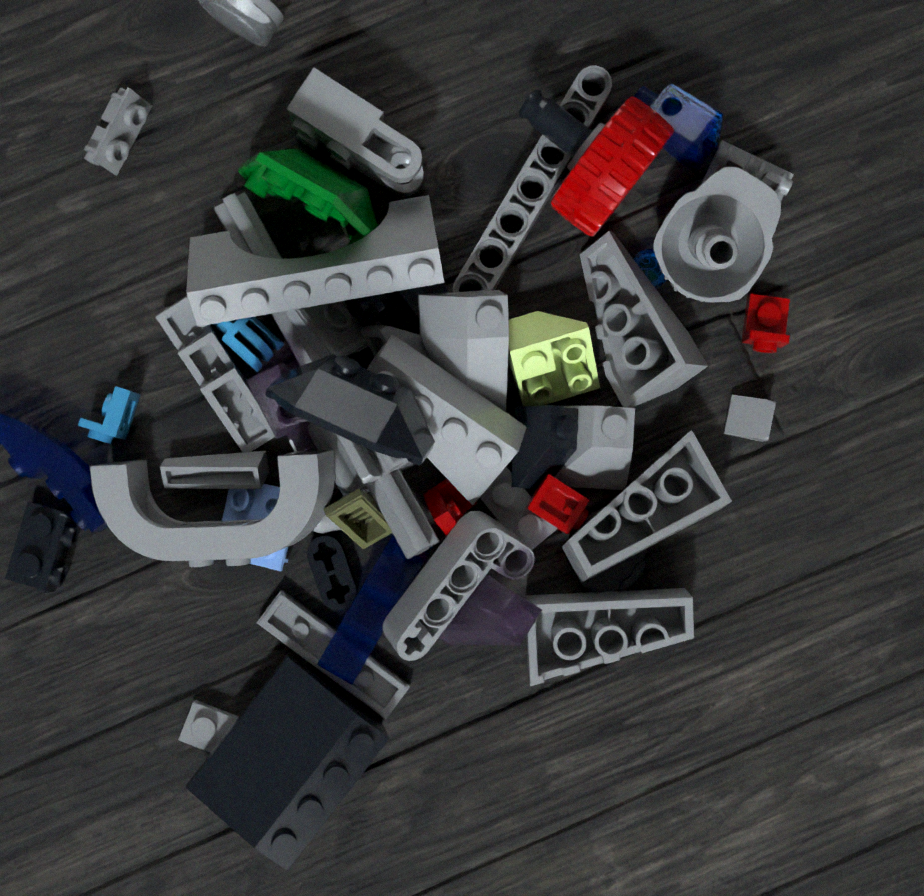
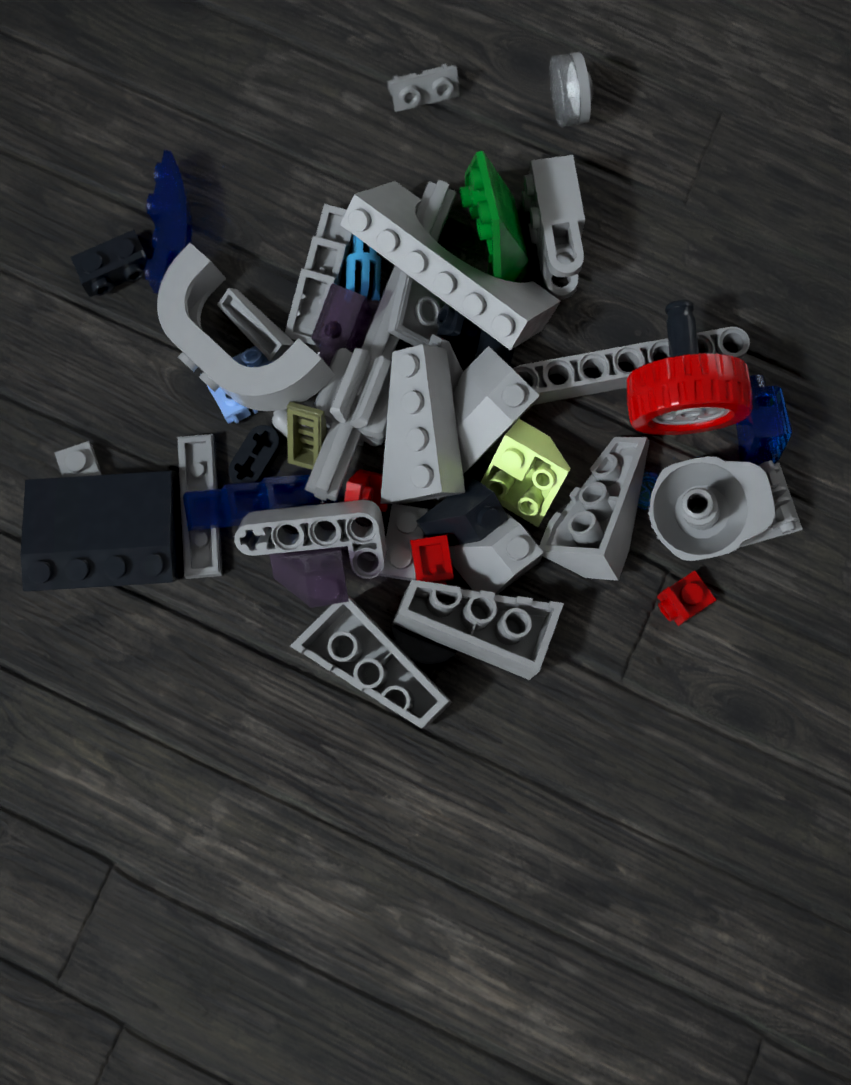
camera: 55 degrees right, 10 degrees down
dark azure bracket [78,386,141,444] -> none
black wedge [265,354,435,466] -> none
light grey slope [723,395,776,442] -> none

